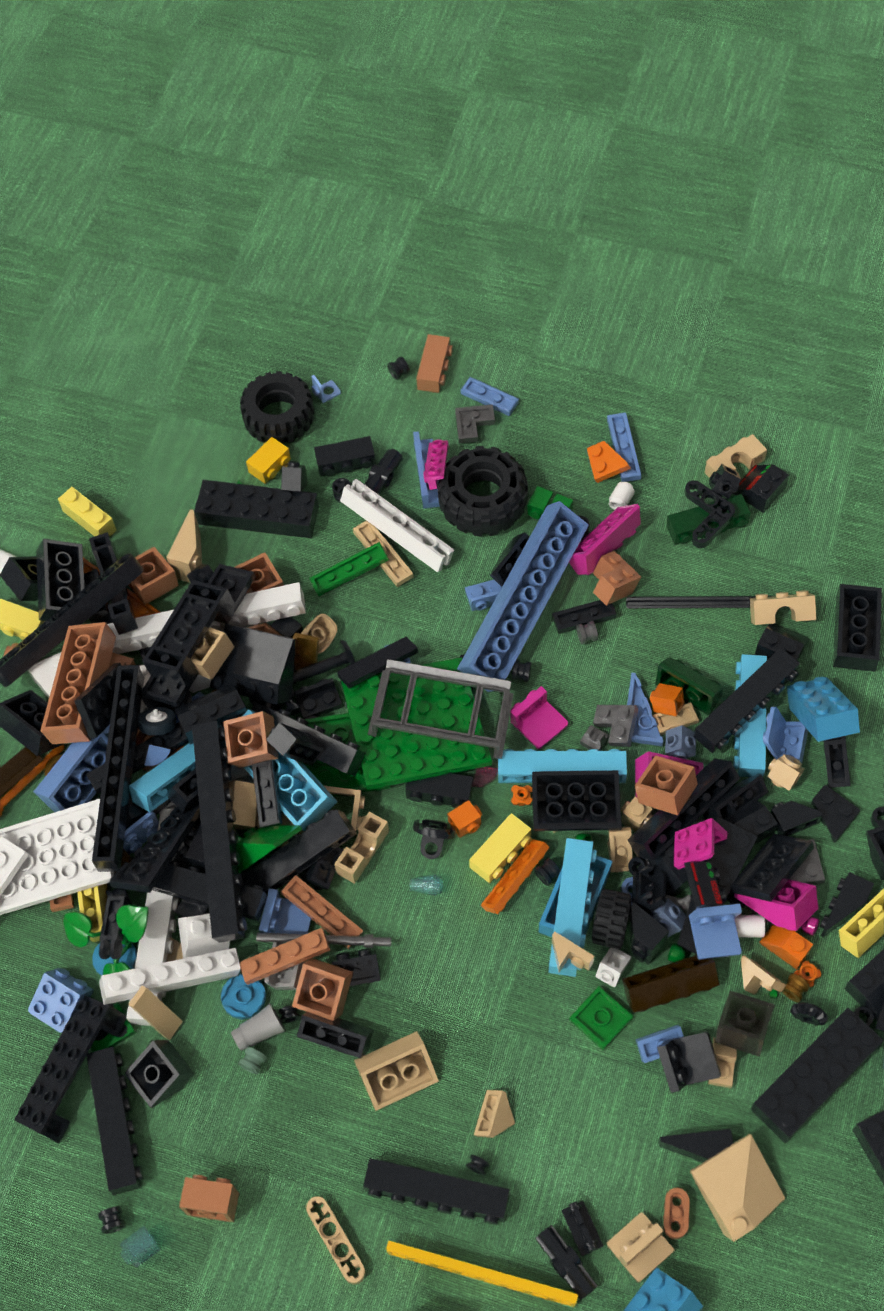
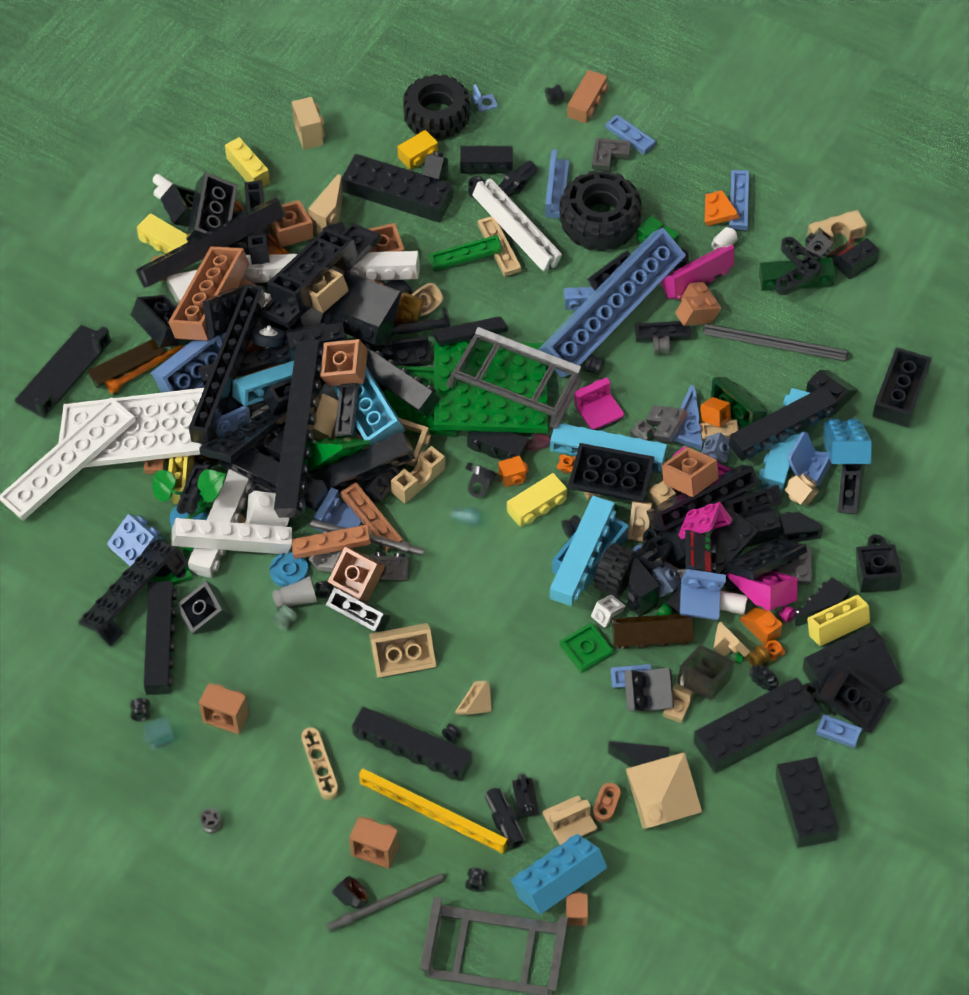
camera: 10 degrees right, 5 degrees down
tan tile [128,986,183,1040] -> none
medium blue tile [144,744,171,766] -> none
black brick [266,723,325,766] -> none
dark pink bracket [423,440,449,490] -> none
orange plate [481,839,550,914] -> none
tan slope [552,932,594,972] -> none
tan arch [750,590,816,625] -> none
black wing [811,785,860,842] -> none
none -> tan brick [292,97,325,150]

